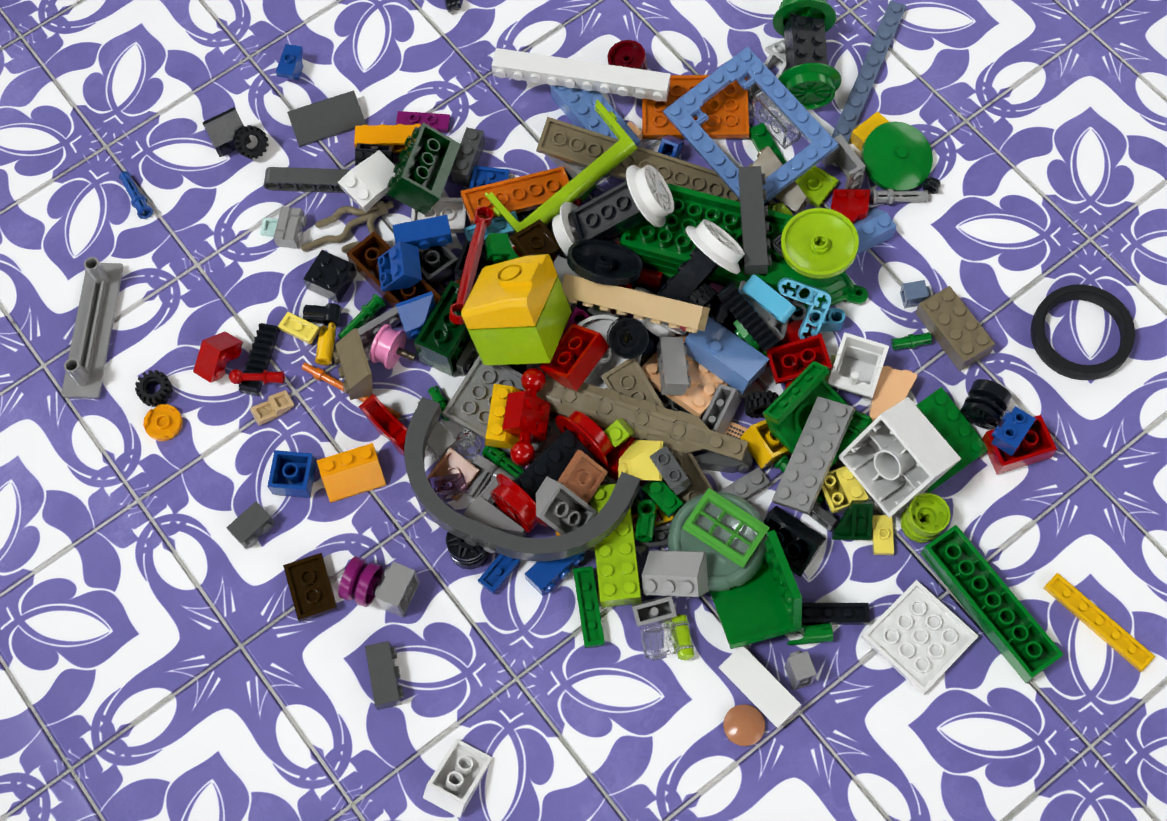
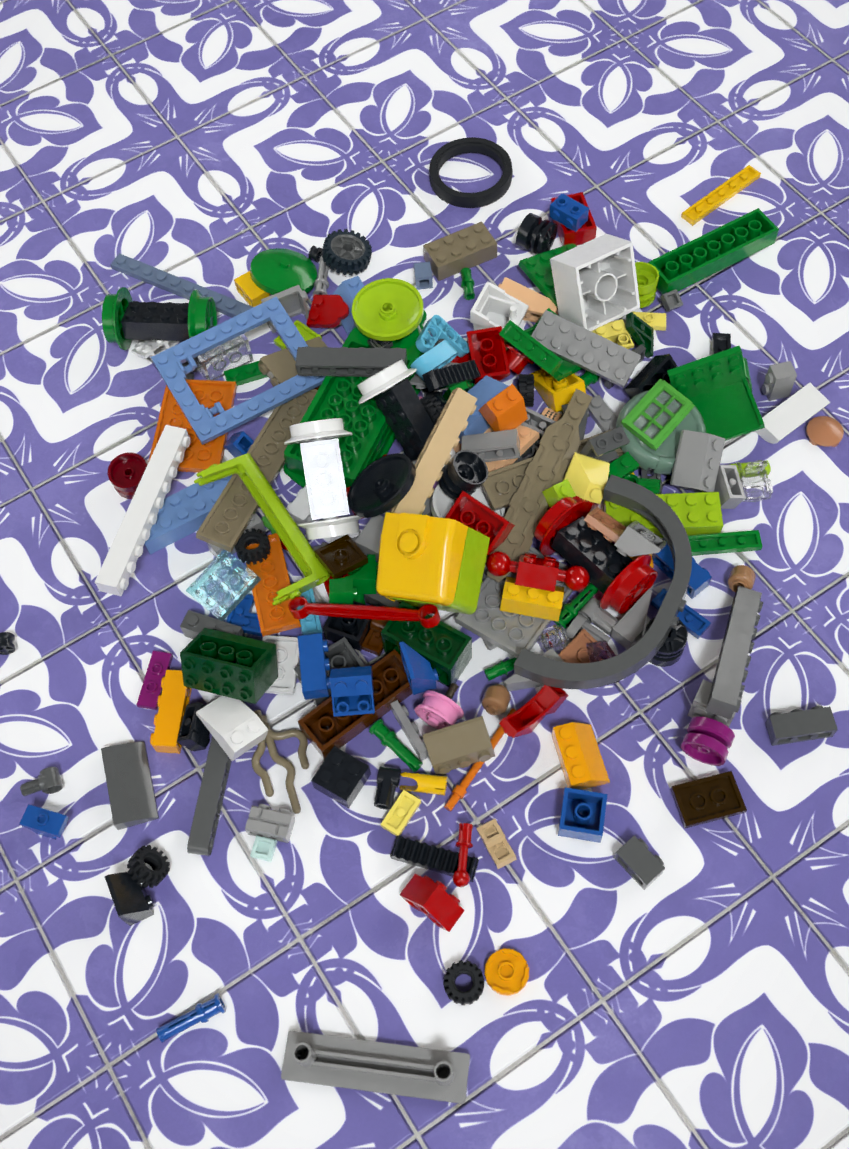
camera: 85 degrees left, 5 degrees down
white plate [861,580,979,695] -> none
none -> dark grey axle [20,767,63,796]
none -> clear light blue plate [186,549,261,621]
none -> black tyre [235,528,271,565]
none -> black wheel [322,229,372,276]
none -> orange slope [478,383,528,432]
none -> medium nougat head [482,684,511,715]
none -> dark grey plate [660,289,683,312]
none -> brick [706,586,763,719]
none -> medium nougat head [728,565,756,593]

